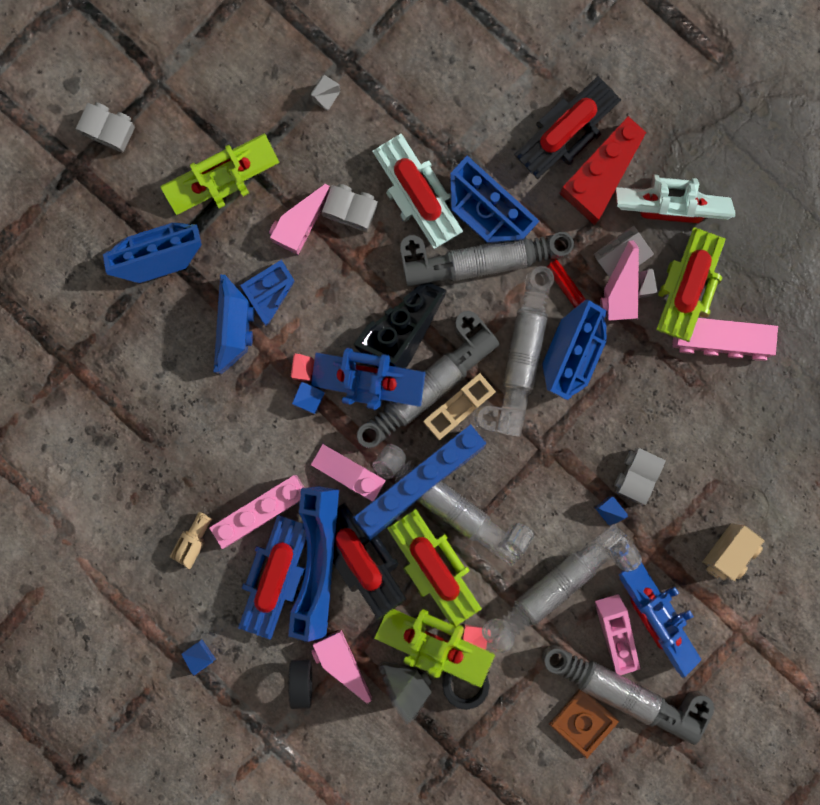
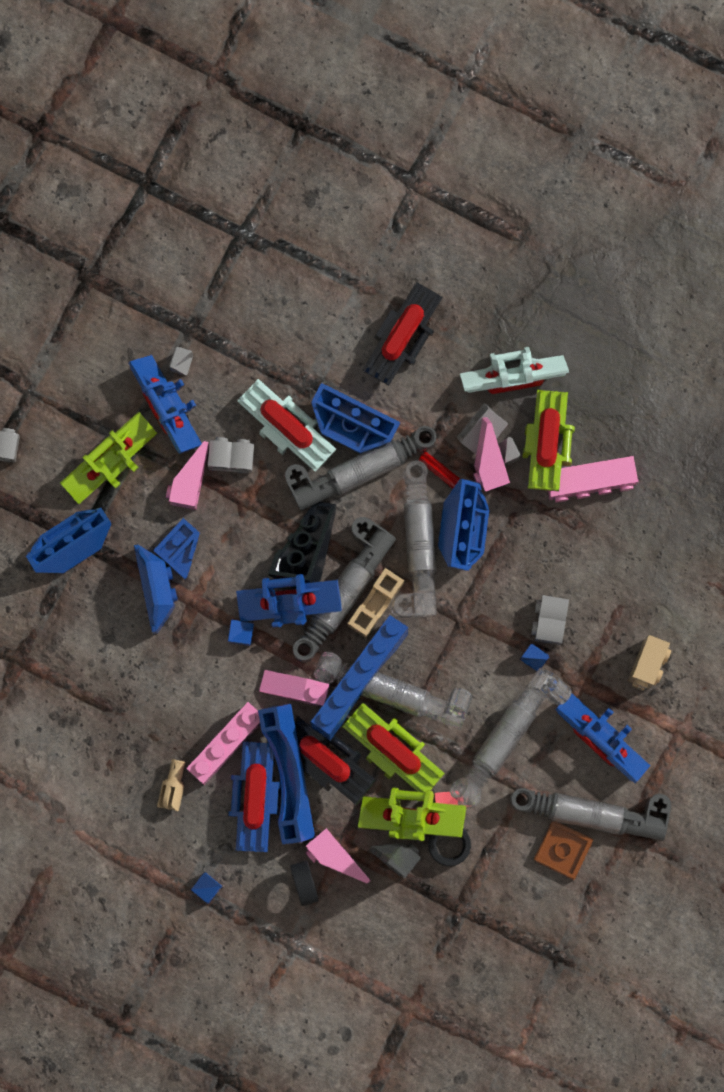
camera: 15 degrees left, 5 degrees down
coral slope [291,354,314,382] -> none
red wedge [559,116,646,226] -> none
bright pink slope [595,594,640,675] -> none
none -> blue piece [128,355,202,454]

